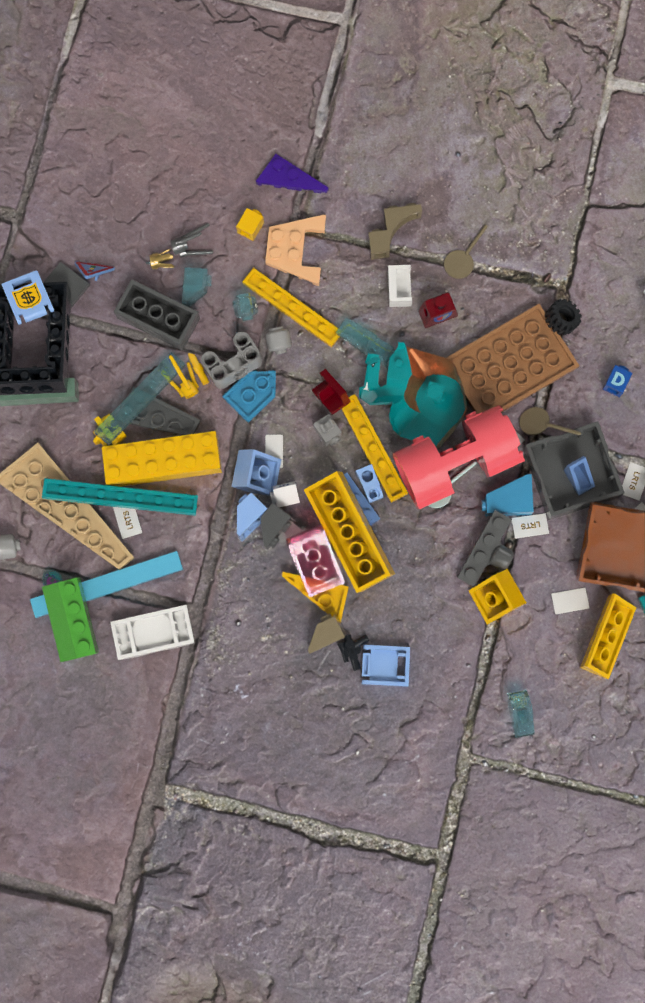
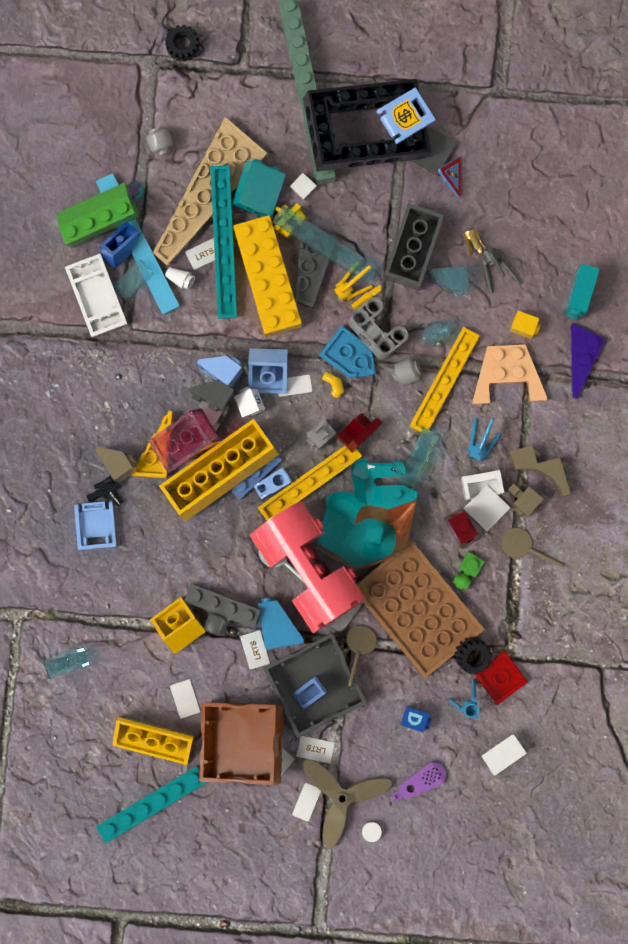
camera: 75 degrees right, 5 degrees up
none -> blue slope [99,221,140,268]
none -> clear light blue tile [113,260,154,300]
none -> white cone [165,267,195,290]
none -> teal brick [232,159,286,217]
none -> white tile [290,173,317,200]
none -> yellow arm [322,371,344,398]
none -> dark azure plant [448,679,479,719]
none -> bright green plate [452,552,485,590]
none -> white sticker [463,485,510,532]
none -> dark azure plant [467,418,501,462]
none -> red tile [474,651,528,705]
none -> dark tan brick [508,483,543,517]
none -> teal brick [563,263,600,320]

